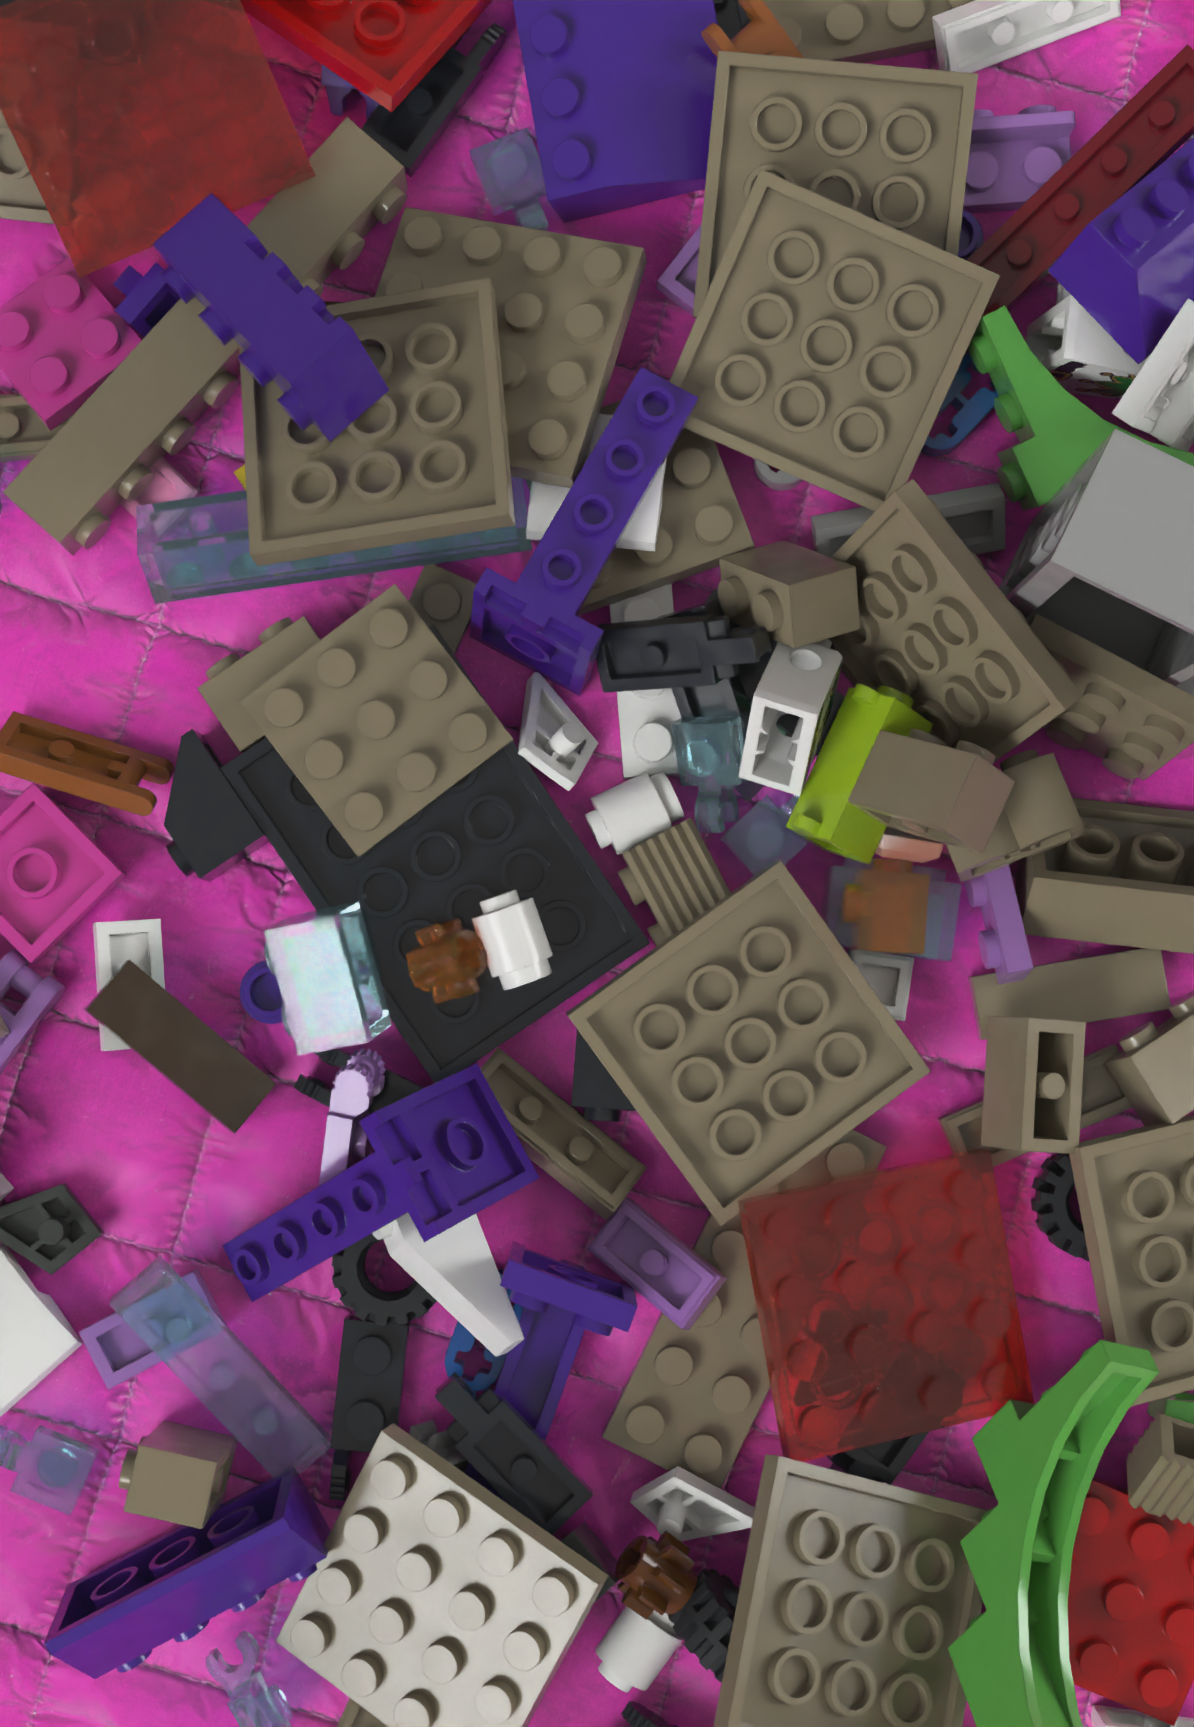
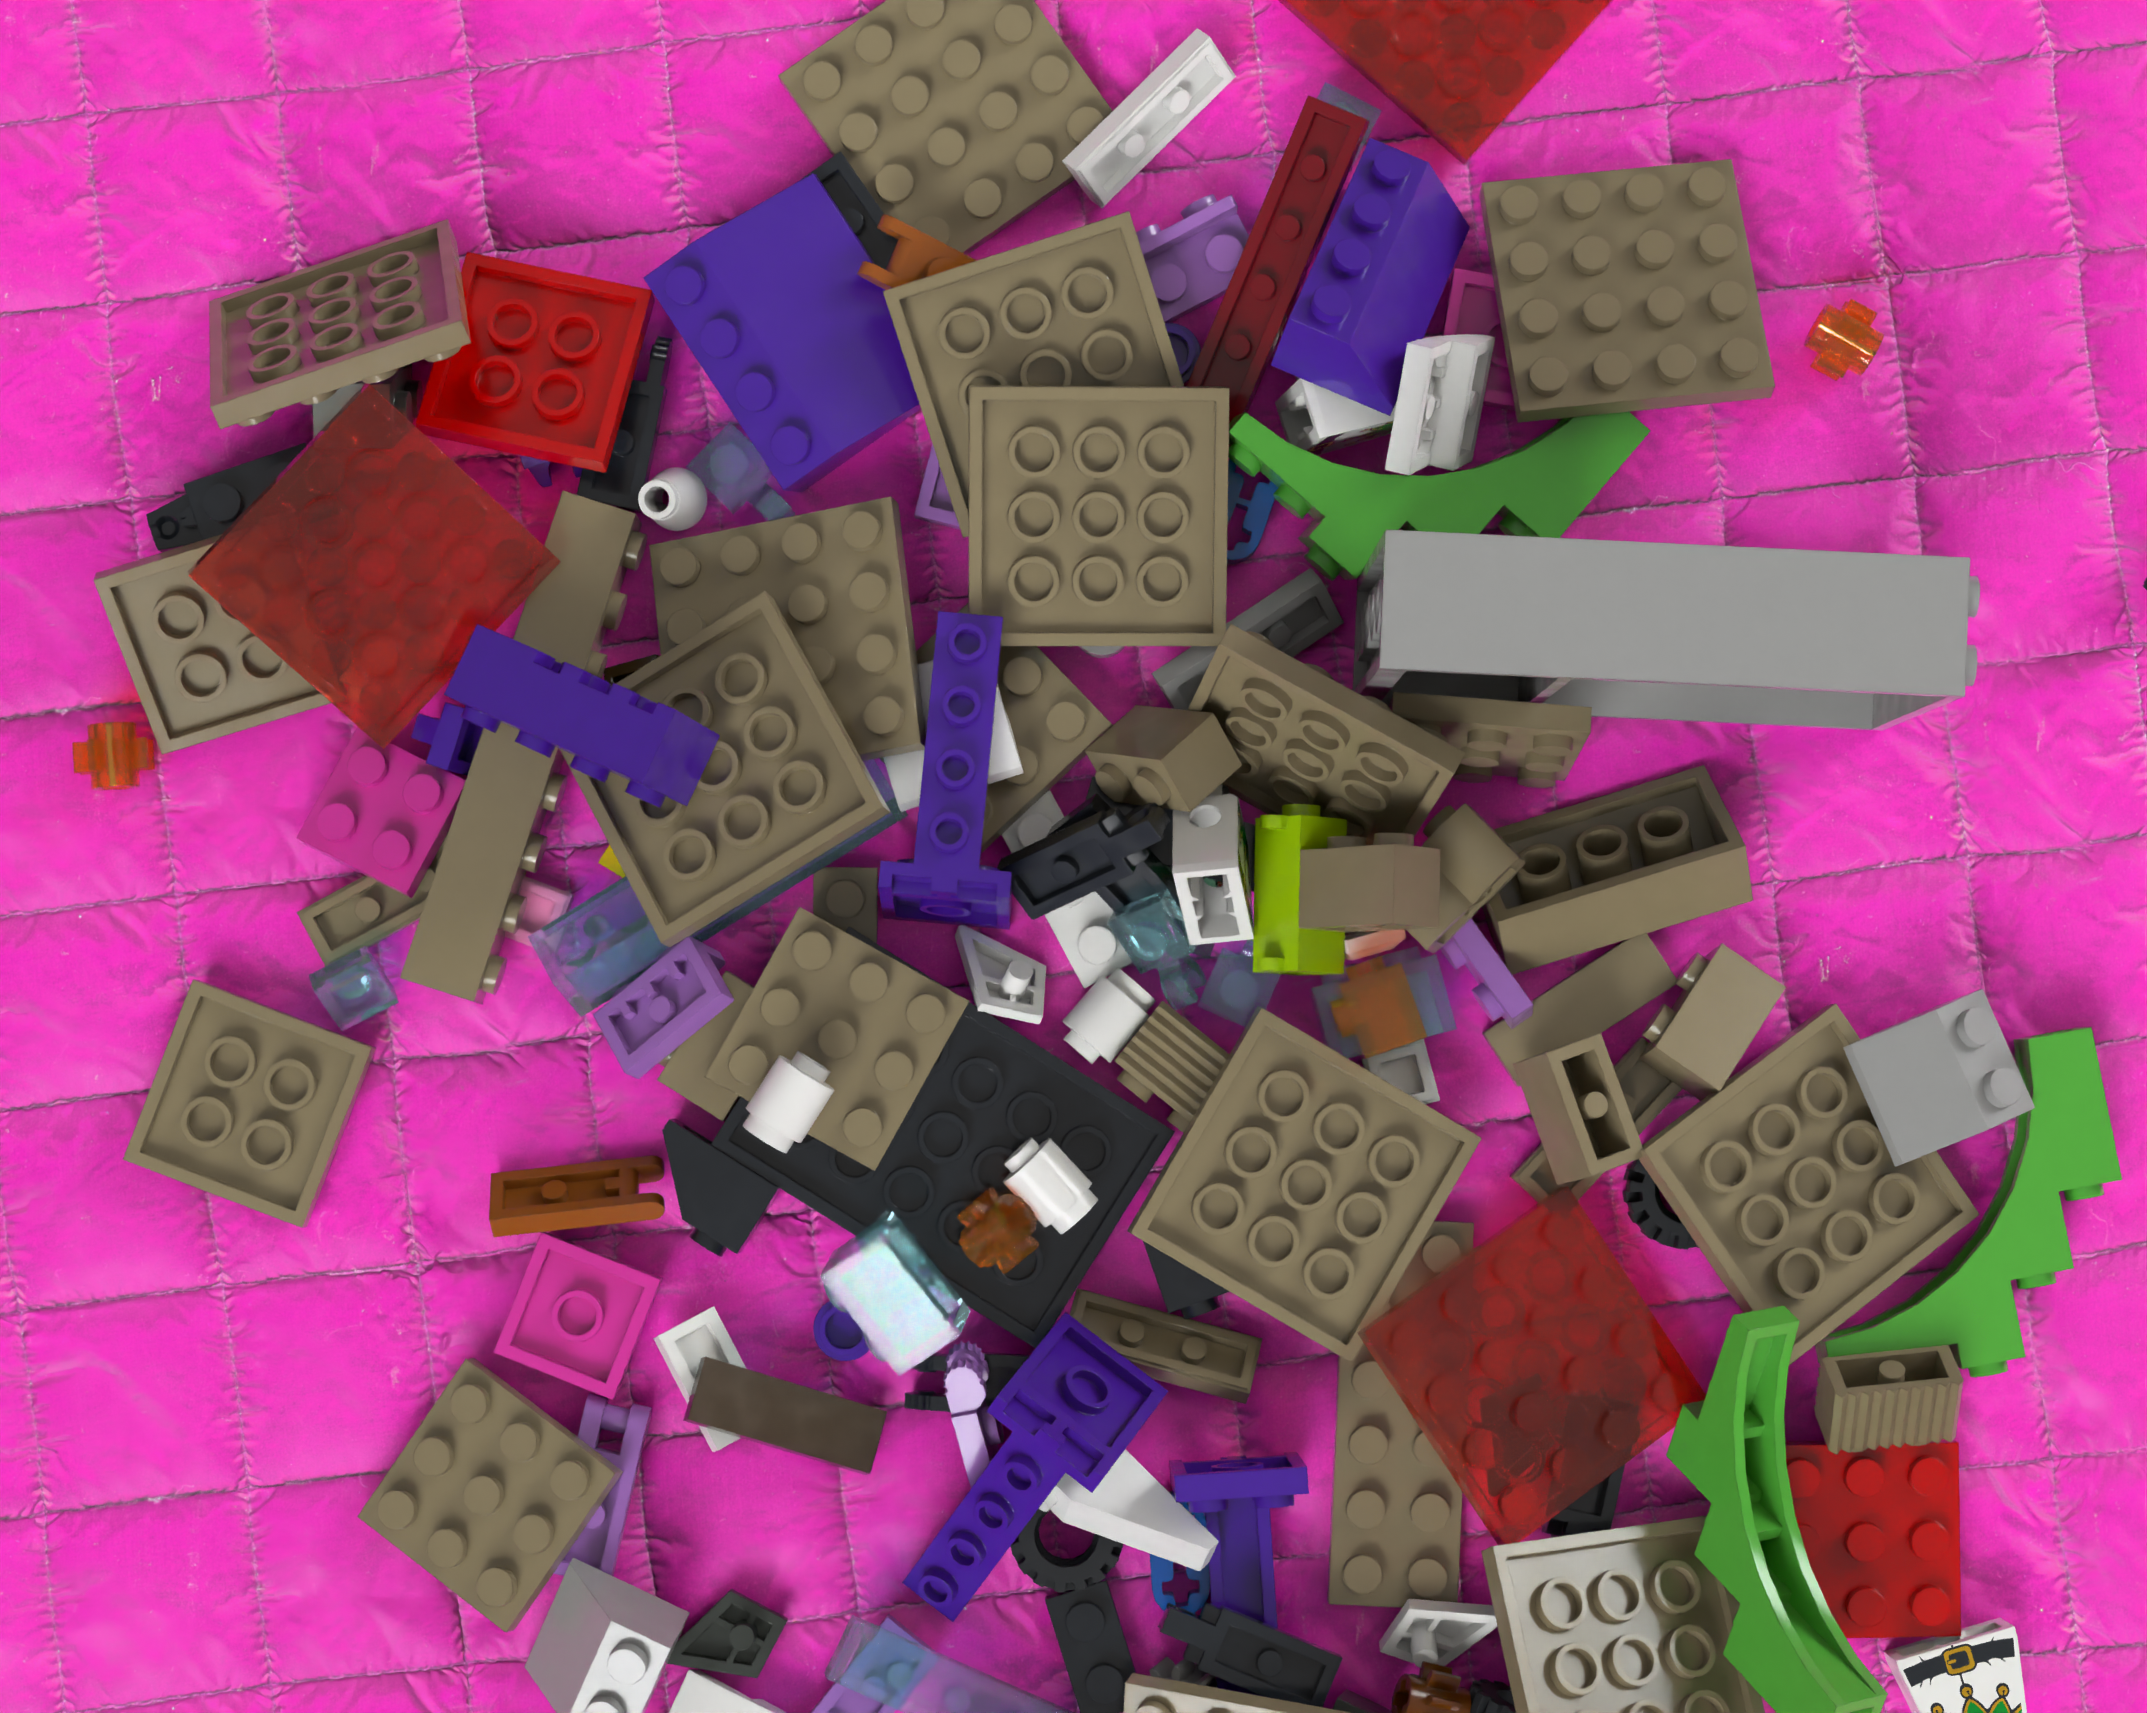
camera: 25 degrees left, 0 degrees up
medium lavender plate [587,1197,727,1330] -> none
none -> medium lavender bracket [593,936,734,1079]
none -> white cone [638,467,707,531]
none -> white brick [742,1051,835,1153]

